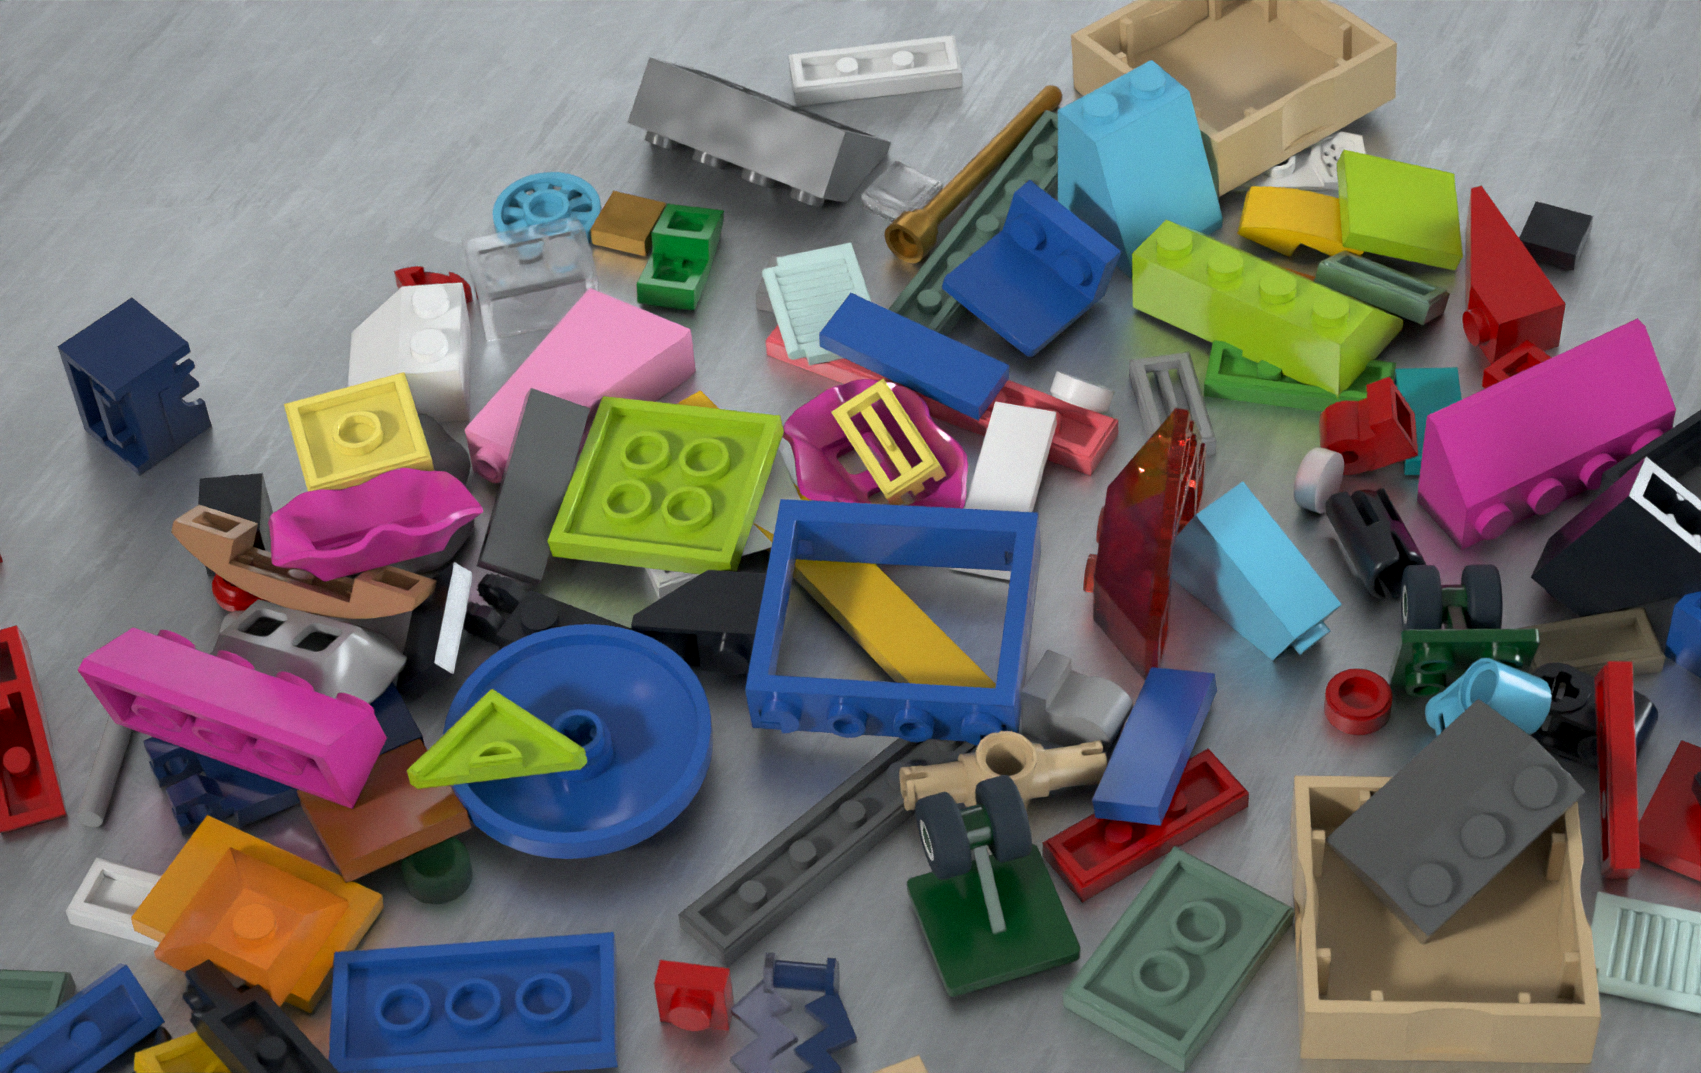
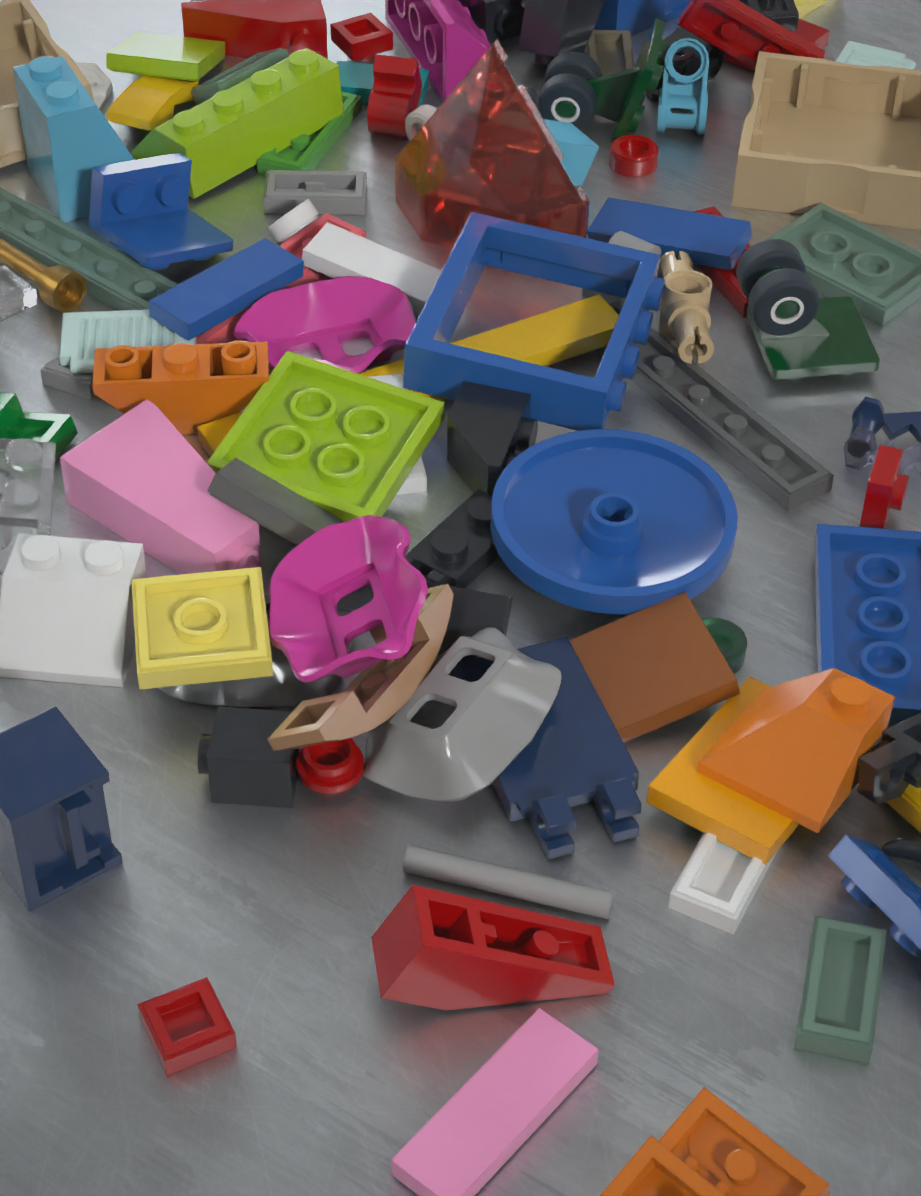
camera: 85 degrees left, 5 degrees down
dark pink slope [78,627,387,809] -> none
lime tile [407,689,587,789] -> none
light yellow tile [831,378,946,505] -> none
dark grey slope [1325,699,1585,945] -> none
none -> orange slope [92,341,269,435]

